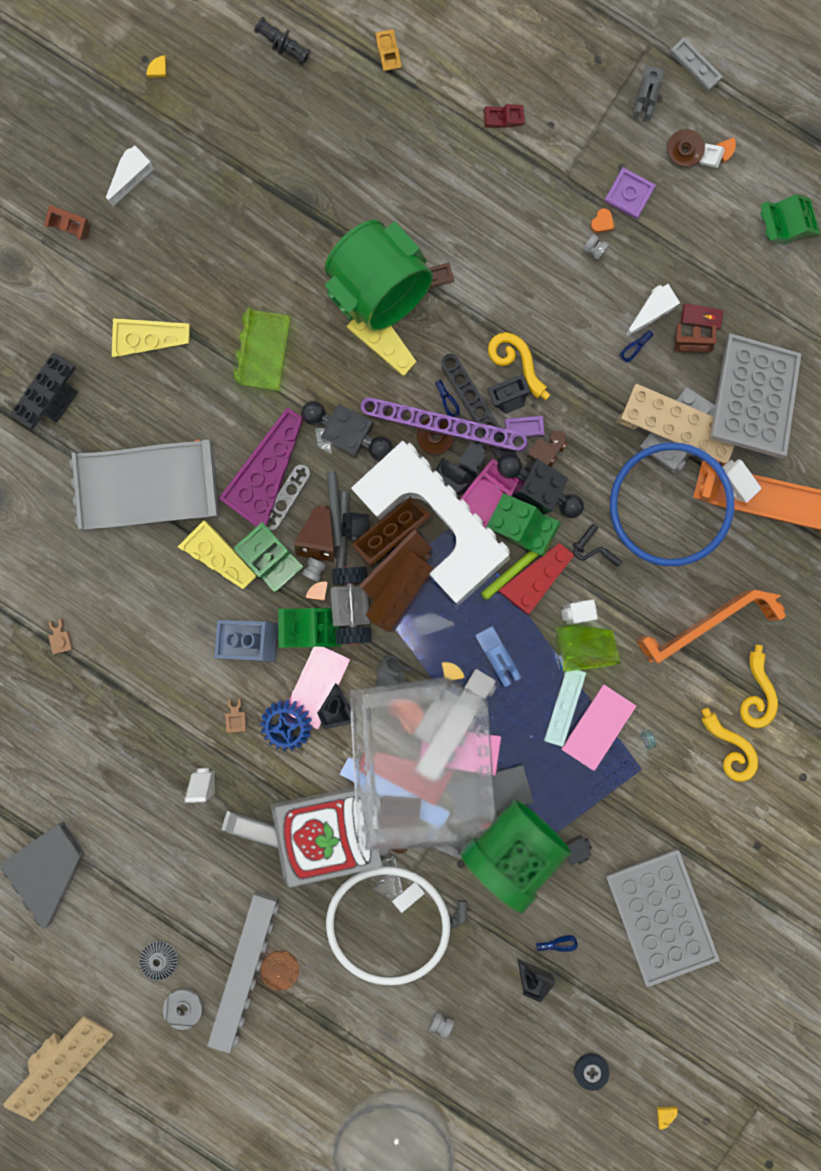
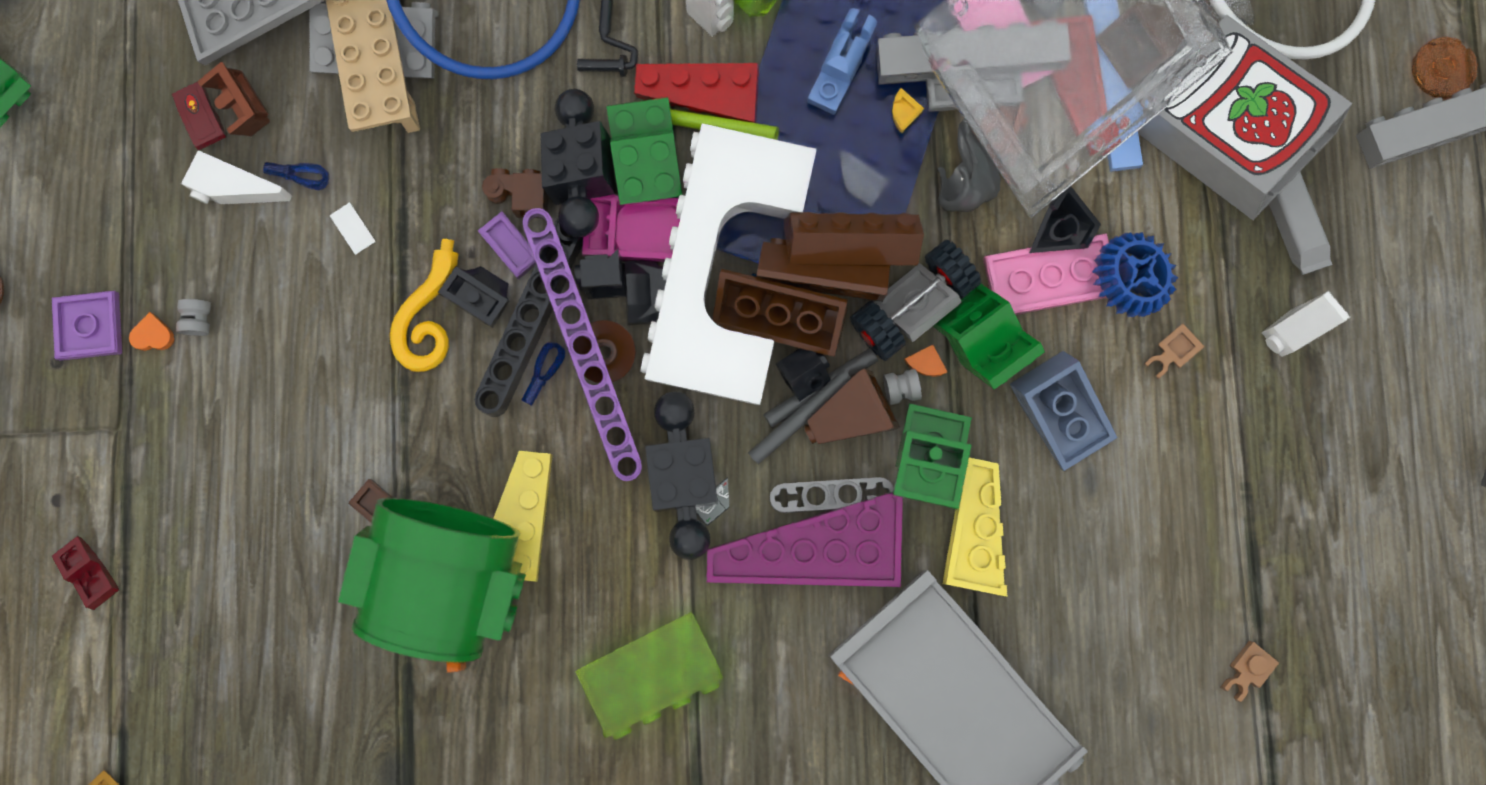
camera: 125 degrees left, 5 degrees down
none -> white sticker [329,202,376,255]

